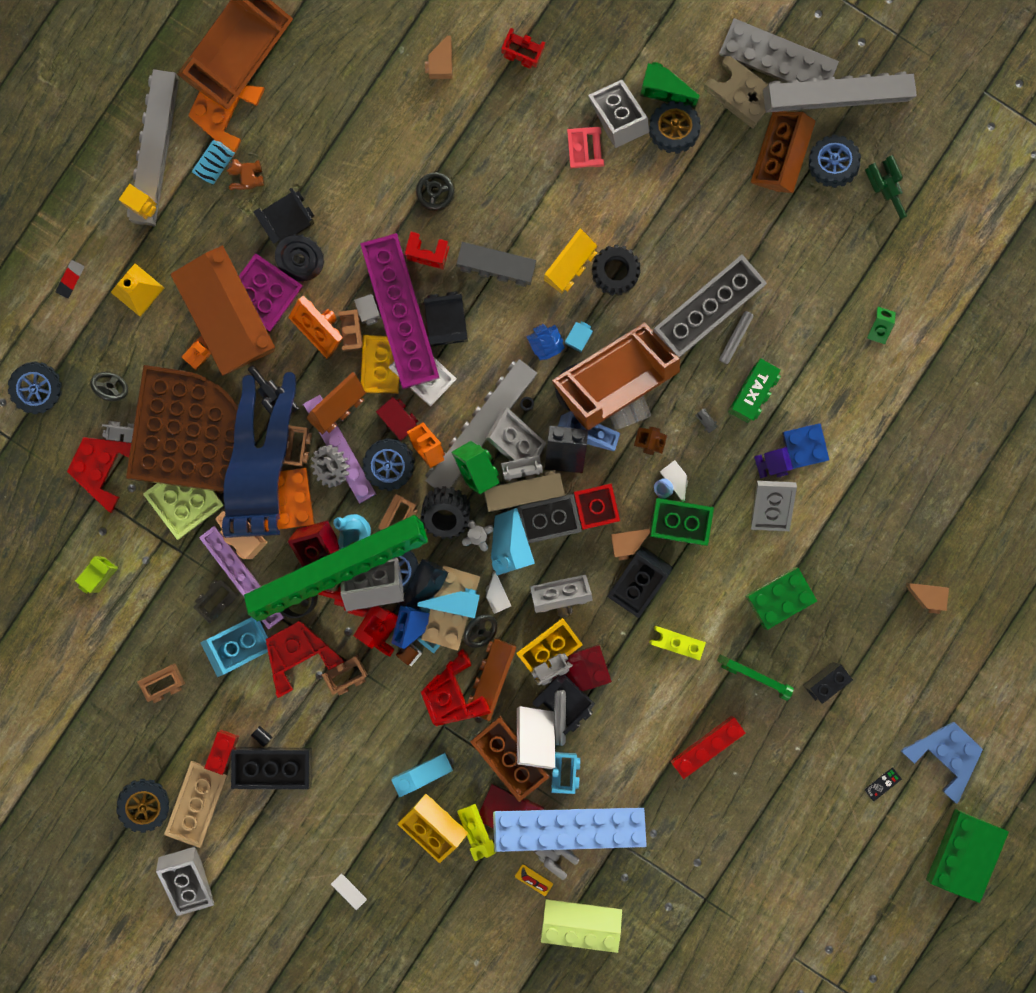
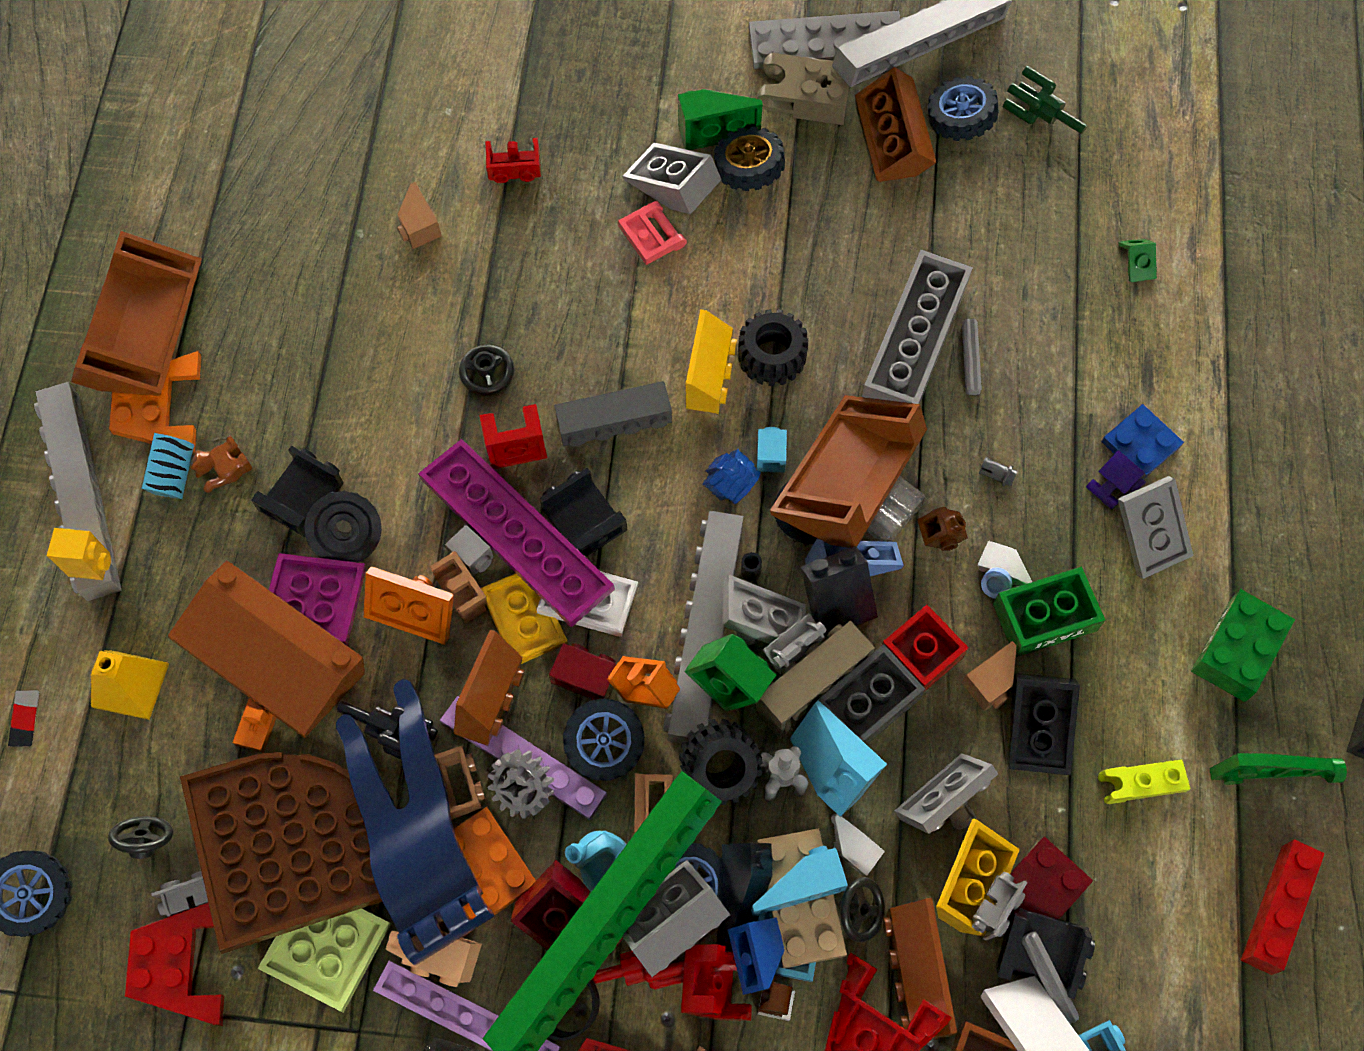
camera: 25 degrees left, 20 degrees down
green brick [728,358,781,423] -> none

